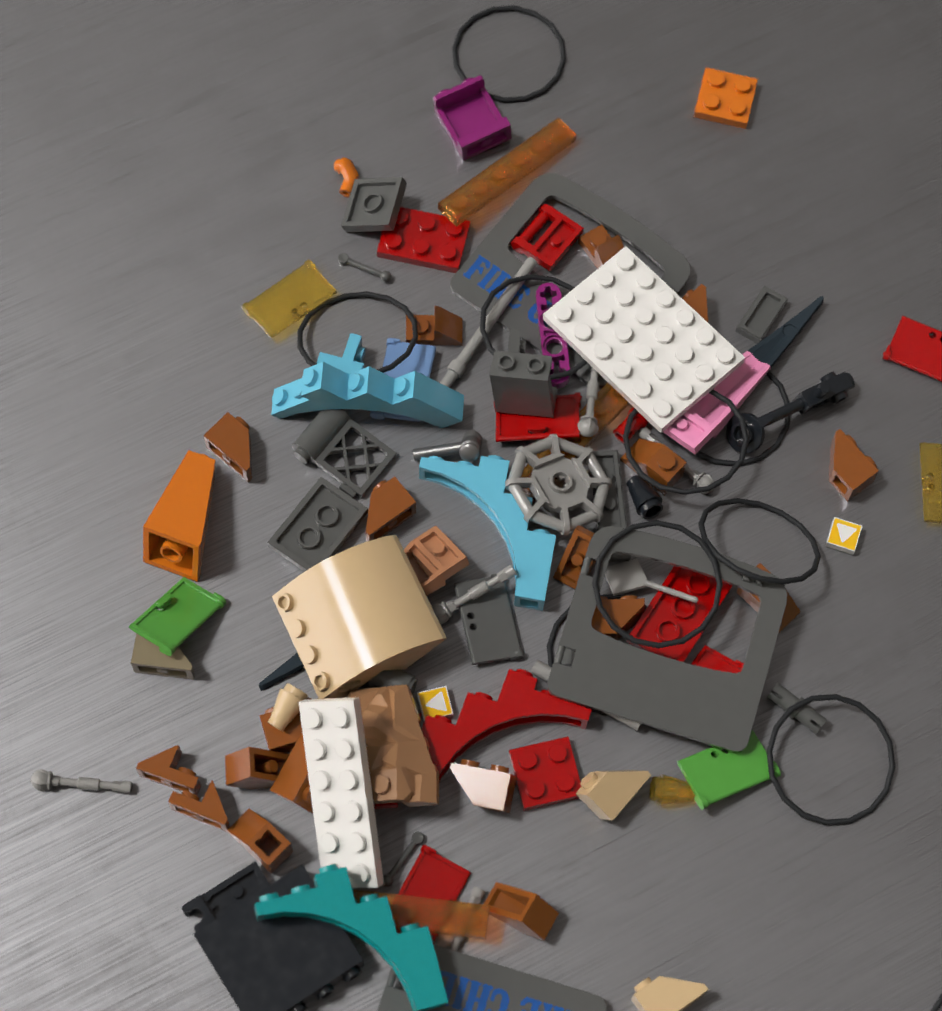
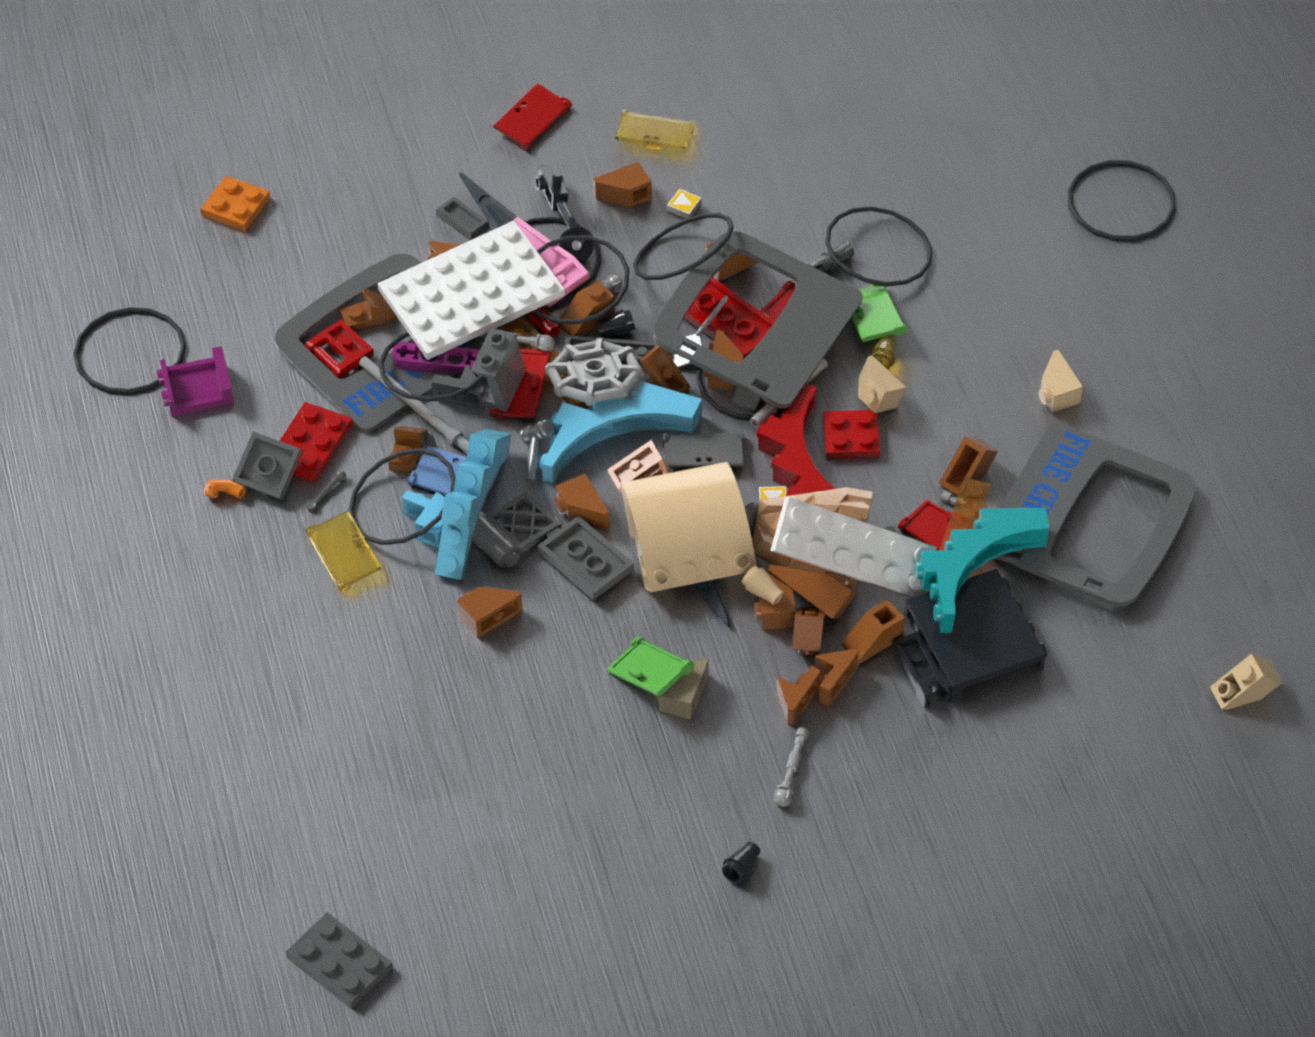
camera: 75 degrees left, 15 degrees down
orange slope [143,450,216,582] -> none
light grey piece [432,564,517,624] -> none
clear orange plate [438,118,577,227] -> none
slope [450,759,517,814] -> none
black piece [592,520,723,649] -> none

